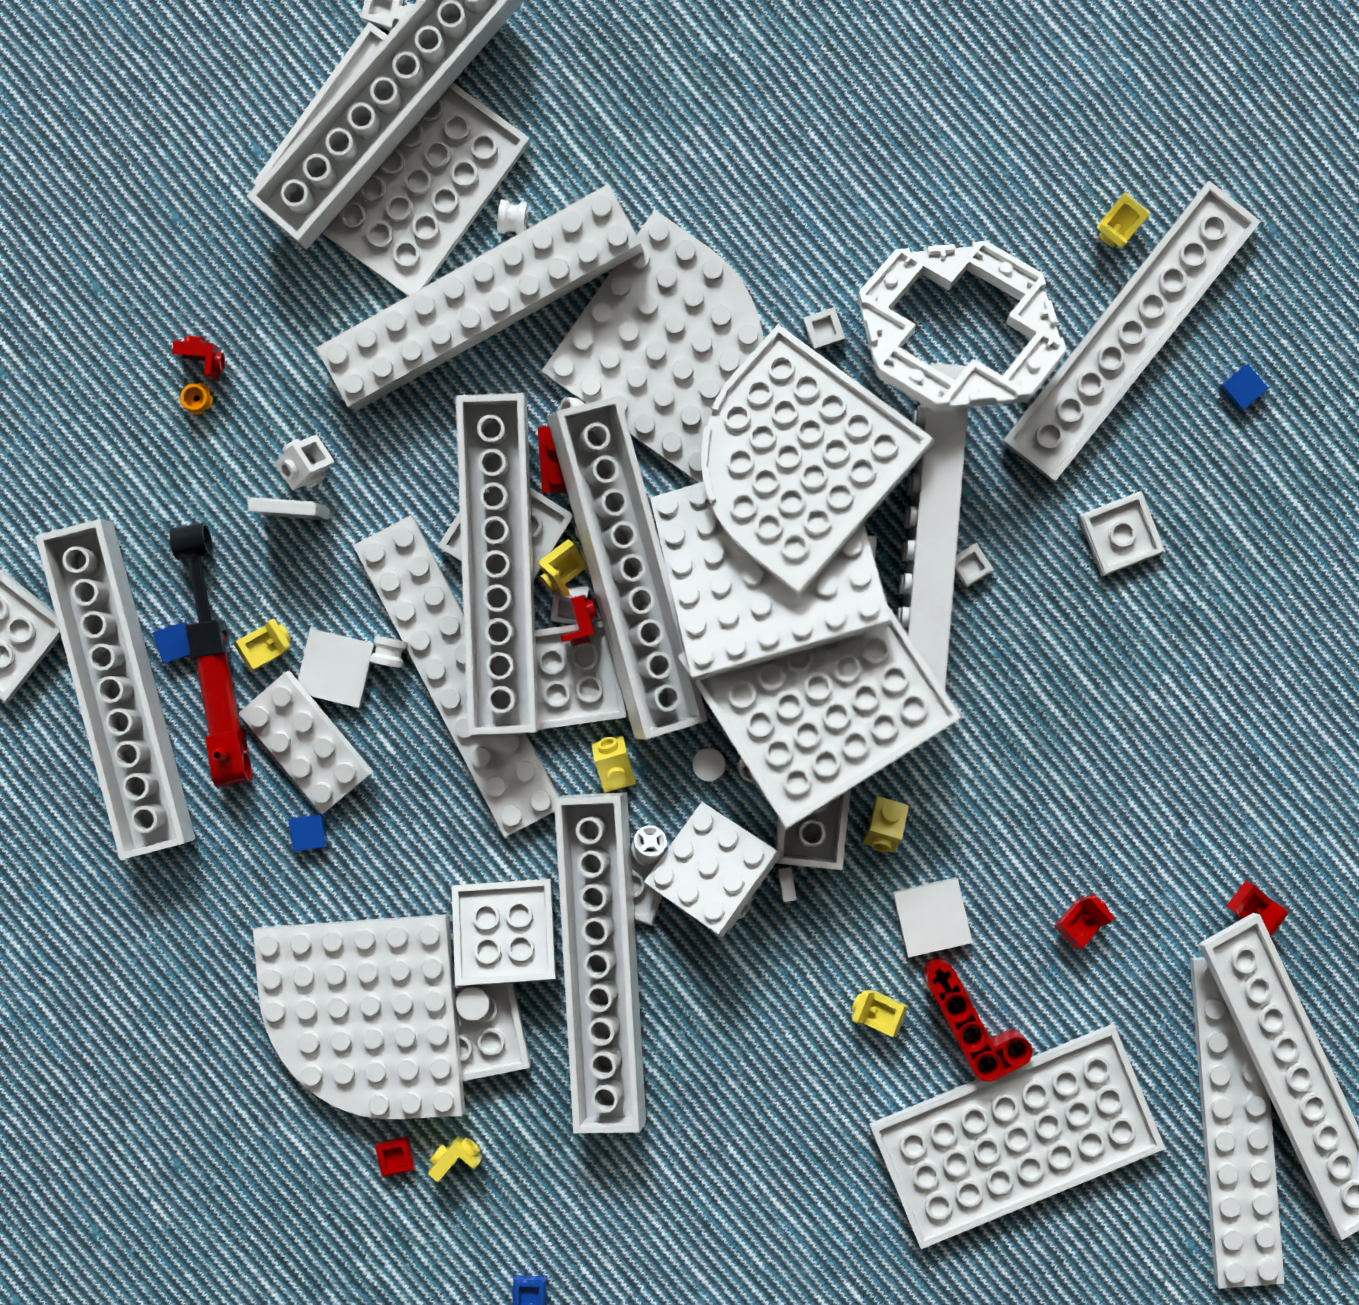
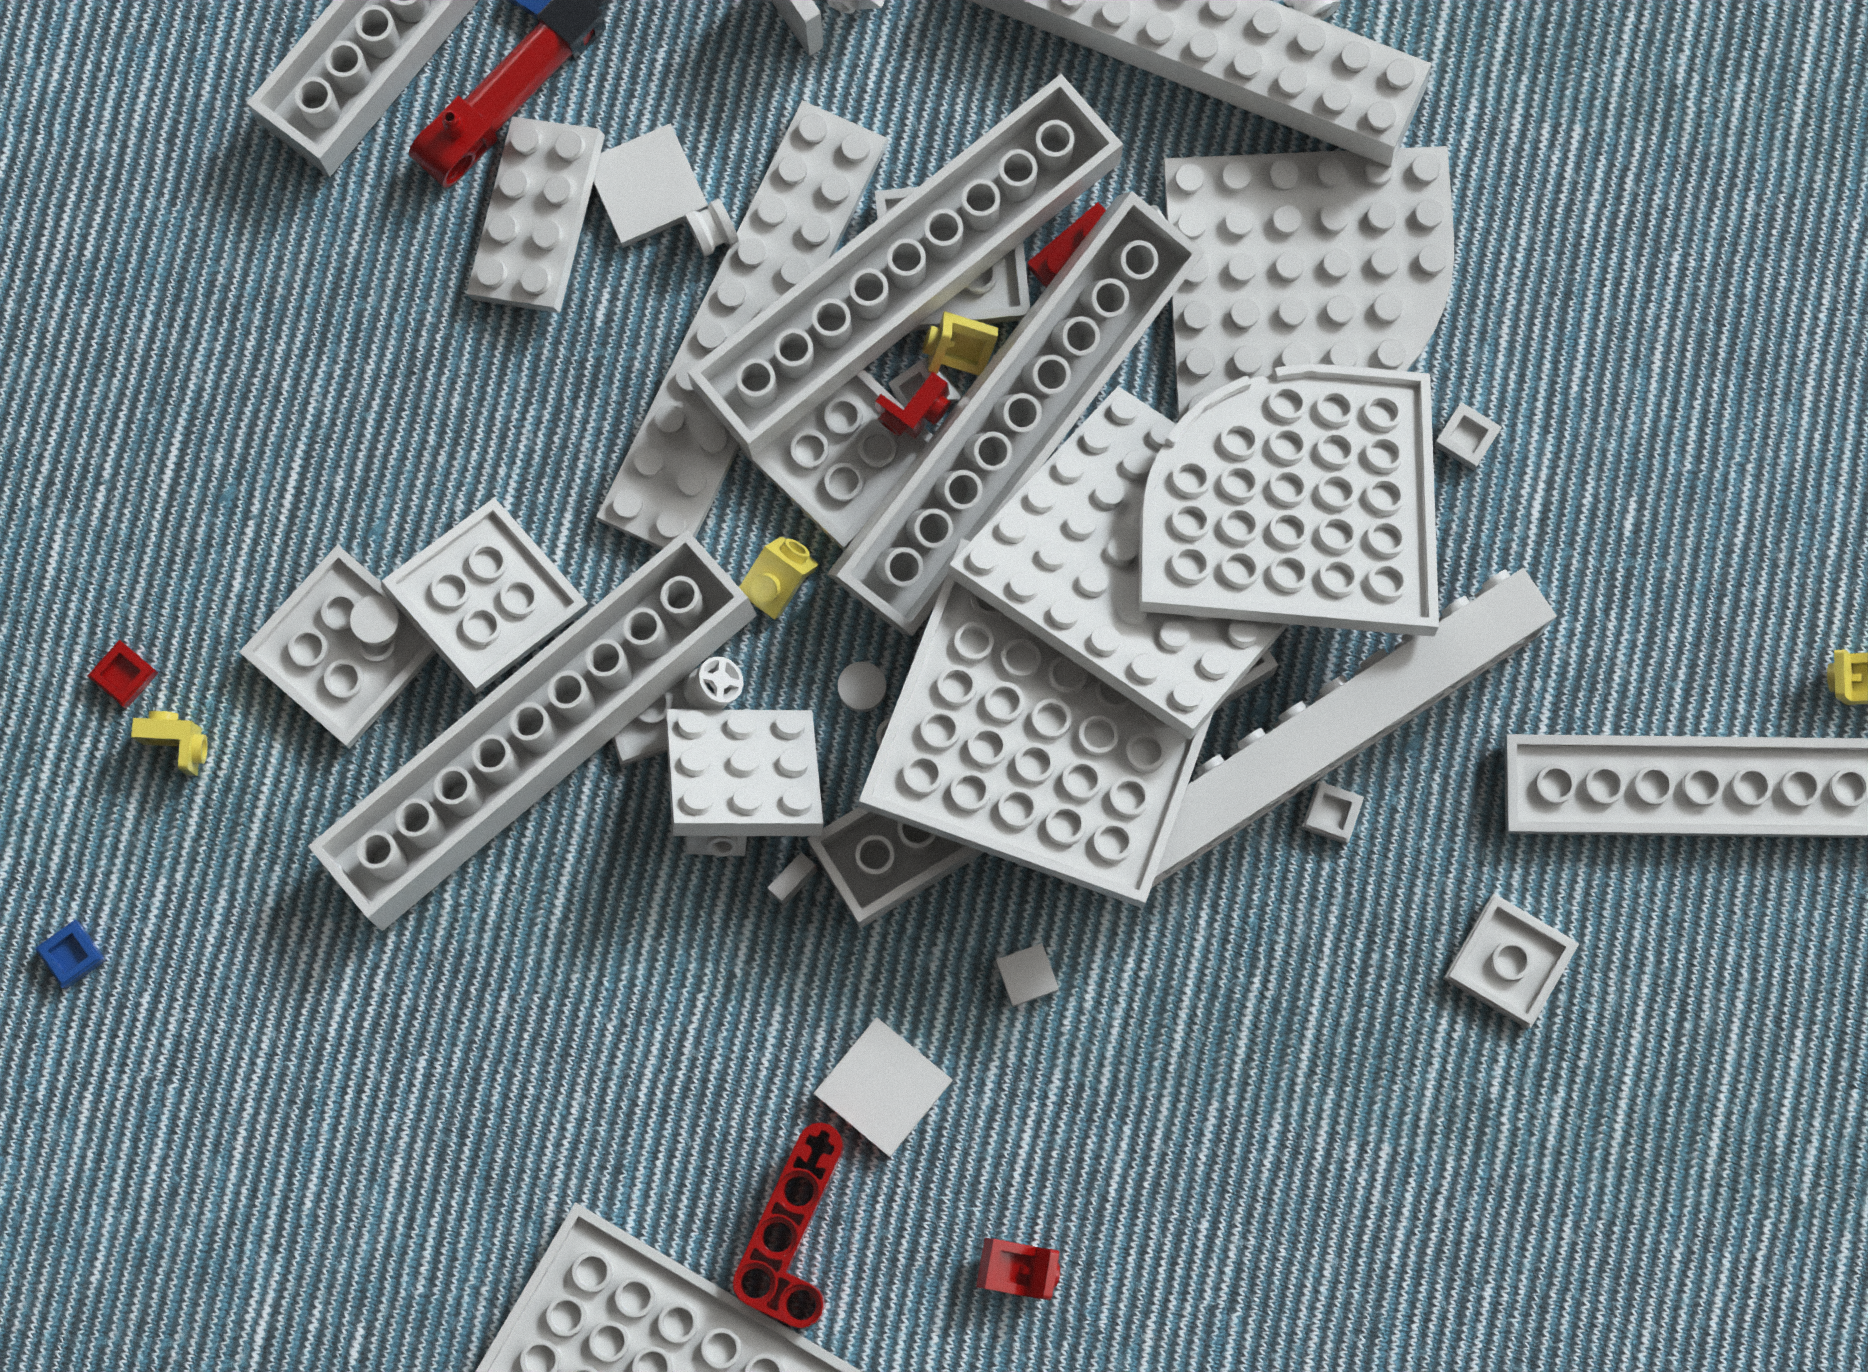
camera: 55 degrees right, 10 degrees down
light yellow bracket [234,619,291,672] -> none
white plate [253,914,465,1119] -> none
blue tile [288,814,328,852] -> none
light yellow bracket [852,990,909,1037] -> none
white plate [858,241,1066,411] -> none
light yellow bracket [863,796,909,852] -> none
blue tile [1219,363,1269,411] -> none
none -> white tile [996,943,1059,1007]

